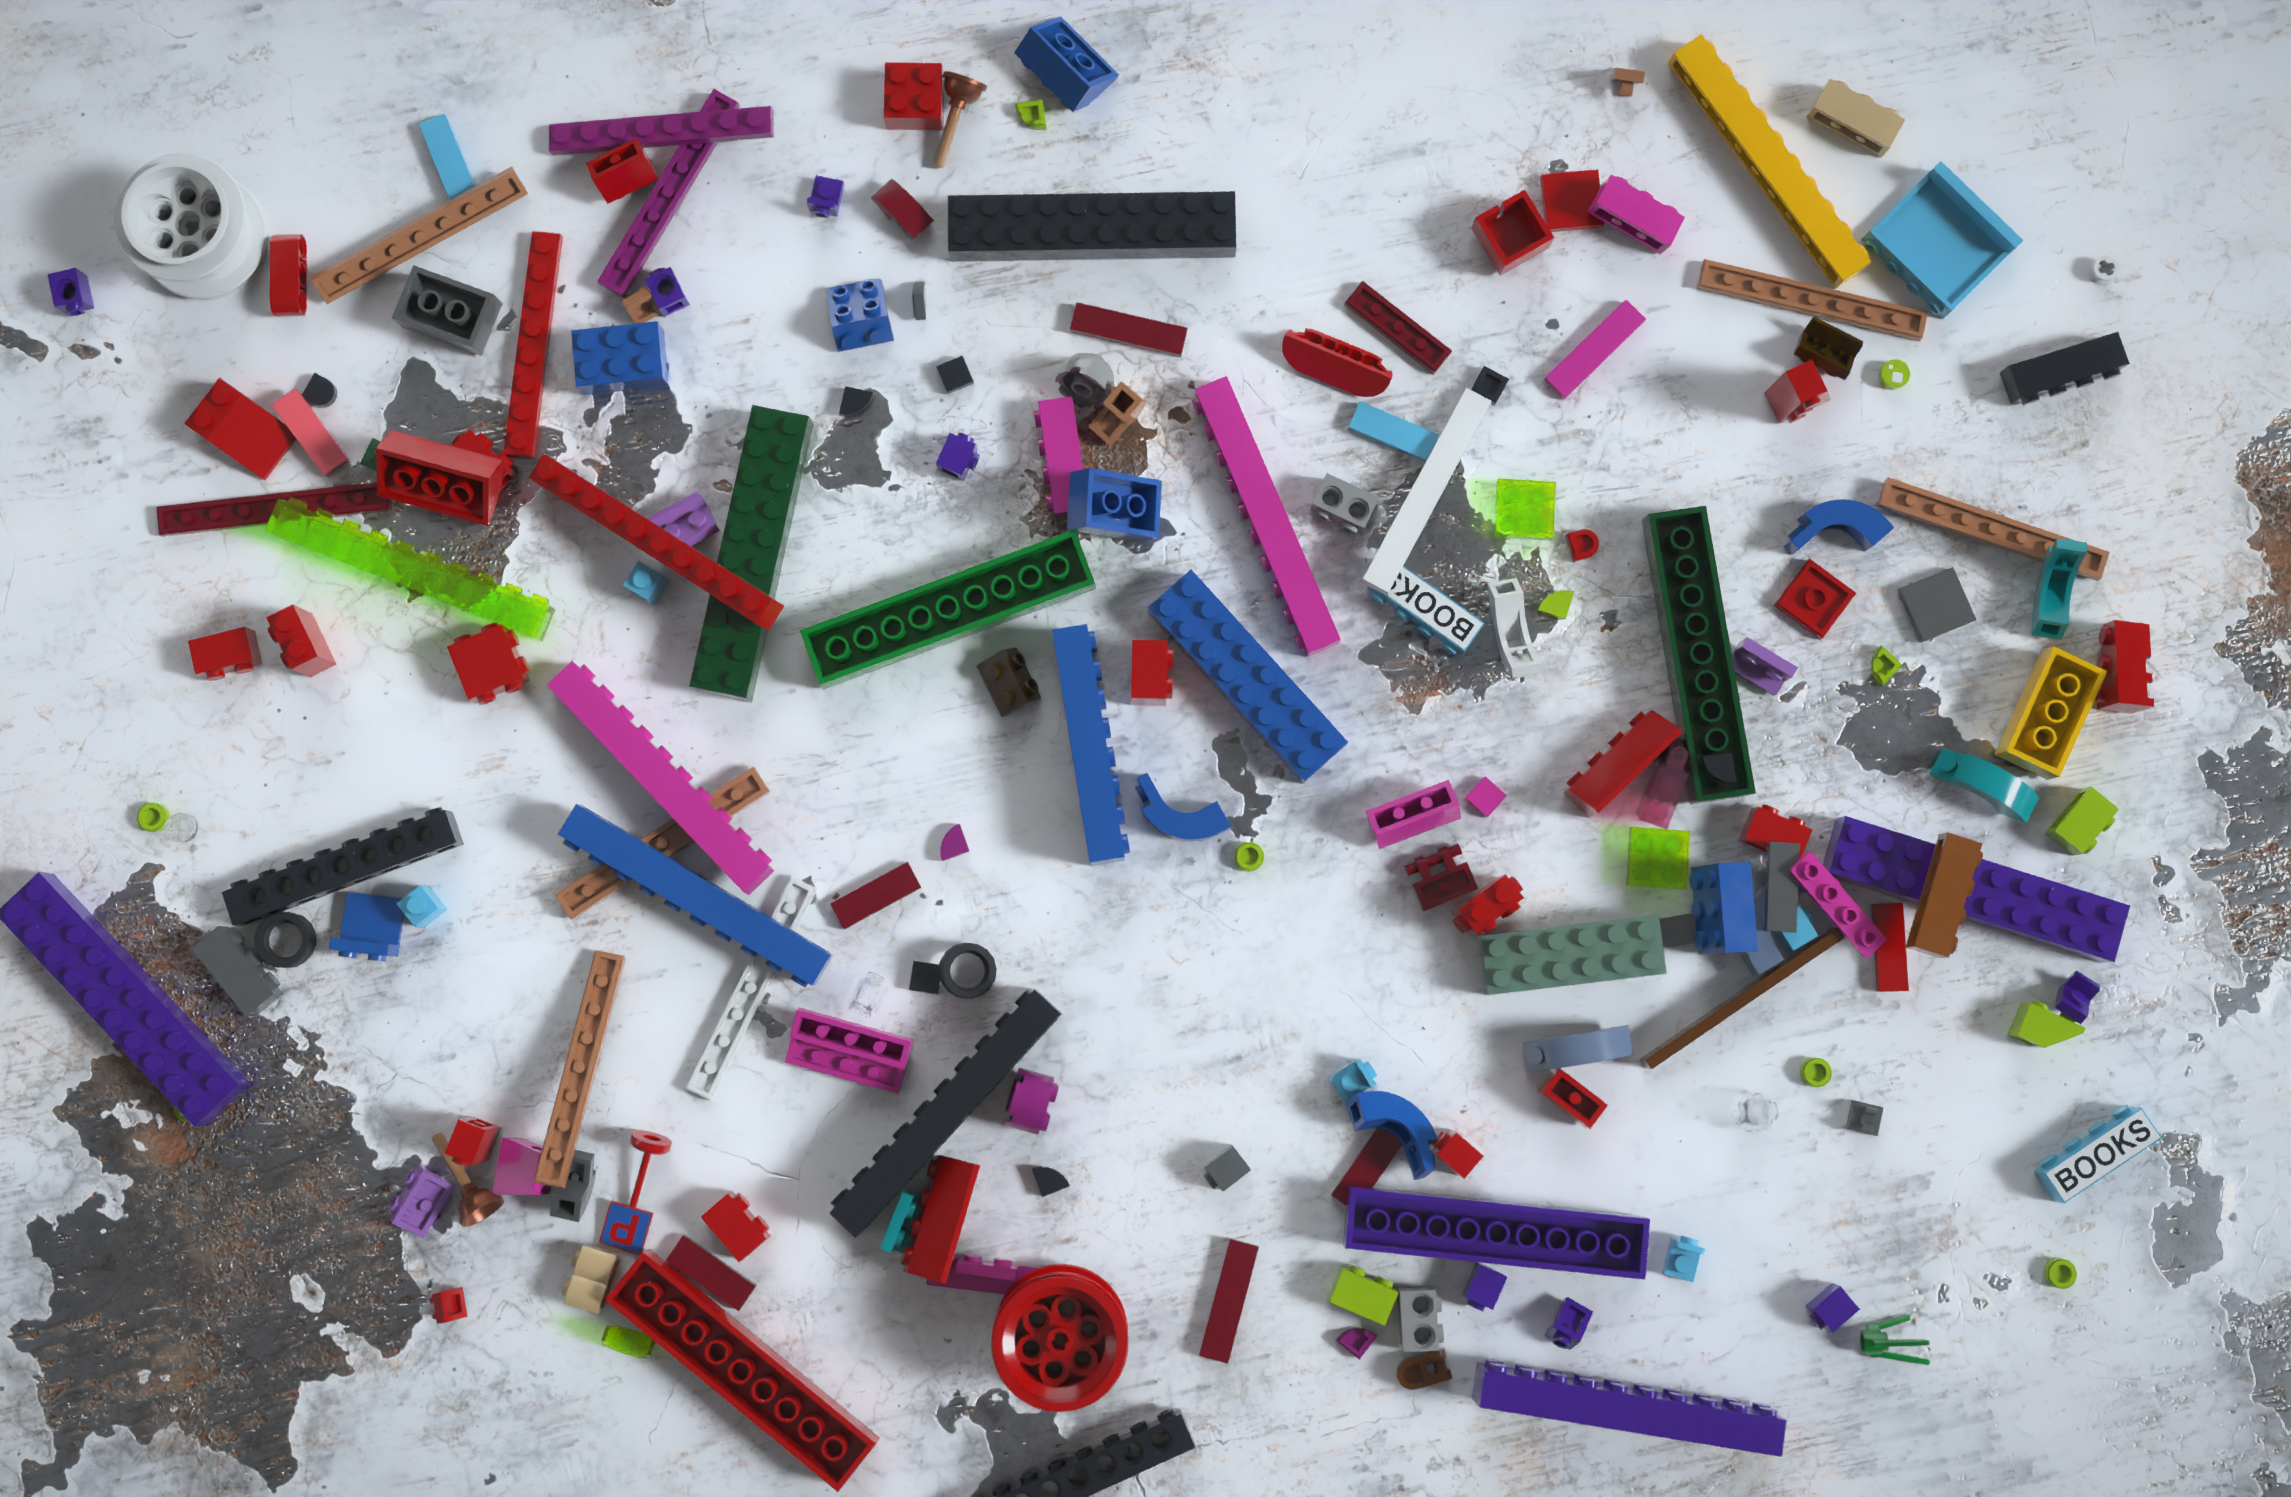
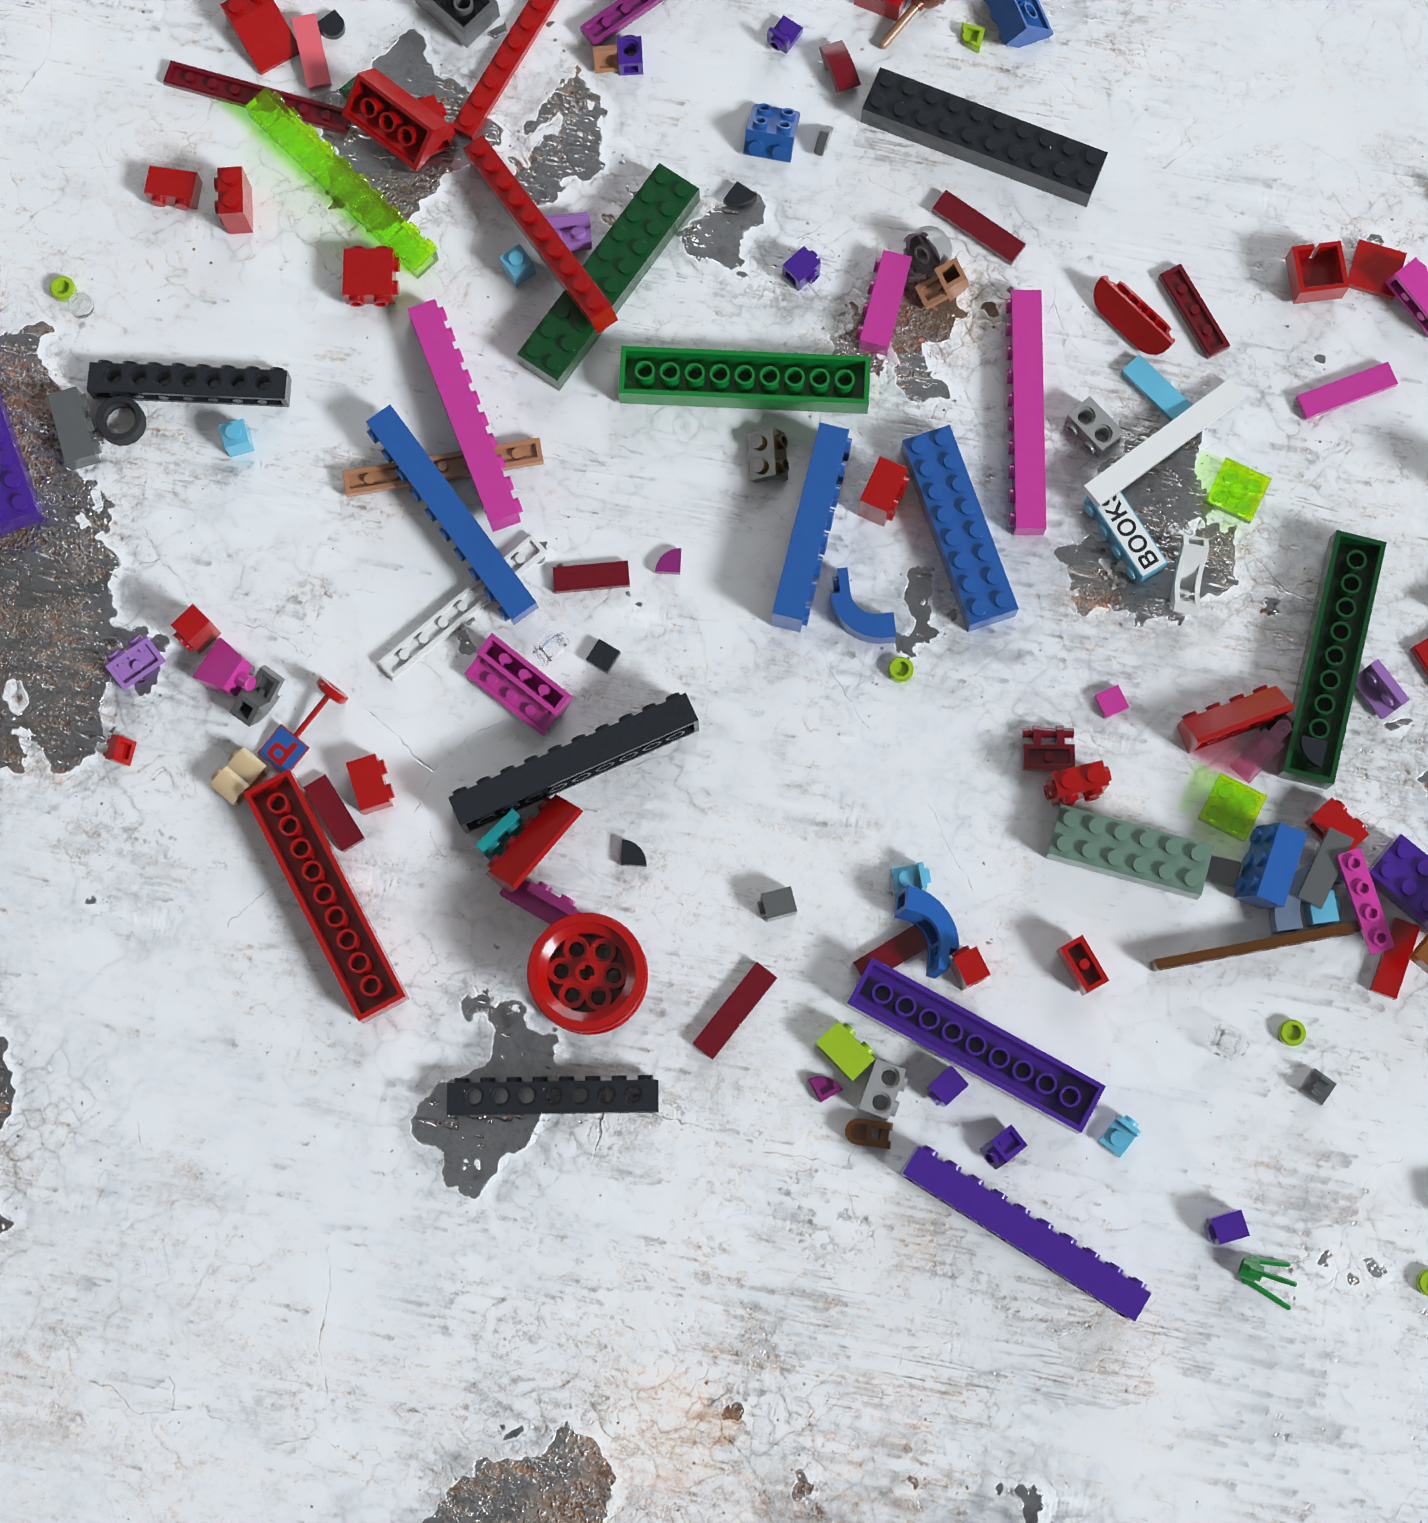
camera: 25 degrees right, 5 degrees down
blue bracket [329,892,404,962] -> none
copper piece [432,1133,504,1227] -> none
nougat tile [534,950,626,1189] -> none
blue brick [571,321,669,395] -> none
clear neon green helmet [601,1325,655,1359] -> none
black tile [936,355,974,394] -> none
black tyre [938,943,997,999] -> none
magenta brick [1003,1067,1059,1135] -> none
blue brick [1067,468,1162,541] -> none
dark pink brick [1366,780,1461,849] -> none
black tile [1471,366,1509,406] -> none
sand blue arch [1522,1025,1633,1072] -> none
lime tile [1537,590,1574,620] -> none
red tile [1565,529,1599,563] -> none

